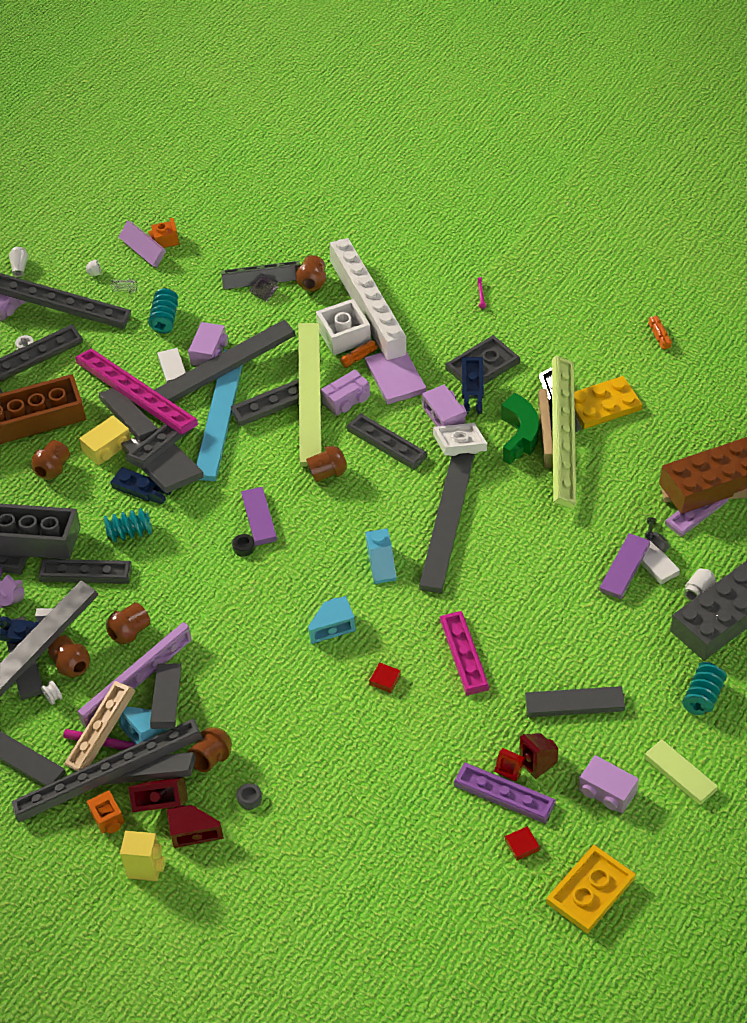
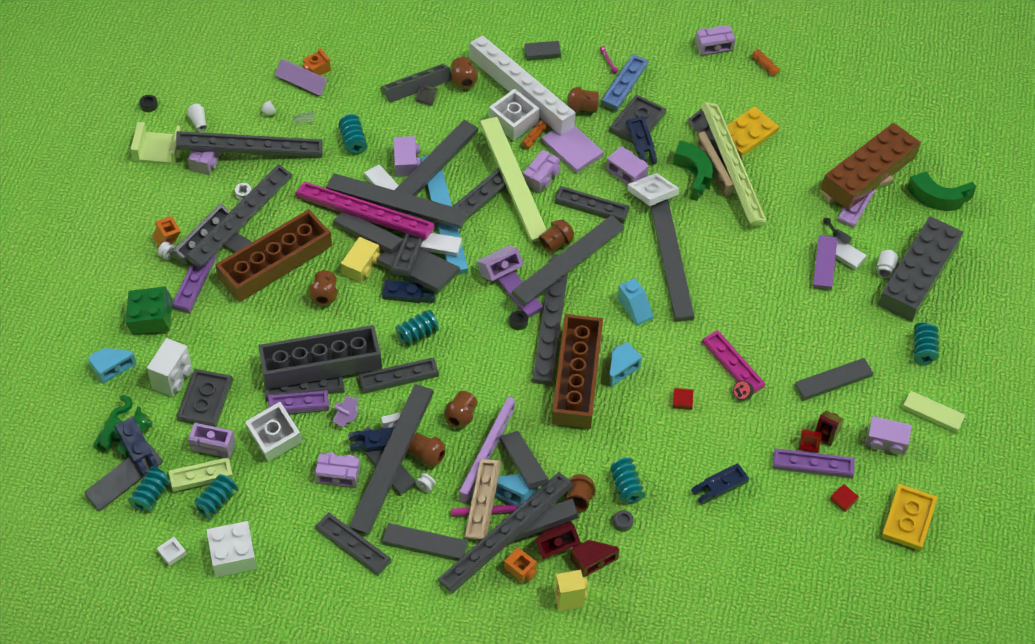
camera: 25 degrees left, 5 degrees up
none -> dark grey tile [326,173,468,229]
none -> white tile [421,233,462,257]
none -> lavender brick [477,245,524,281]
none -> dark grey tile [511,215,625,307]
none -> dark grey tile [524,41,561,60]
none -> dark grey plate [533,254,568,385]
none -> dark orange brick [552,314,603,429]
none -> dark orange piece [567,86,599,114]
none -> medium blue plate [601,54,648,111]
none -> teal piece [610,458,646,503]
none -> dark blue hinge [691,463,749,505]
none -> lavender brick [695,25,735,56]
none -> tile [733,380,754,401]

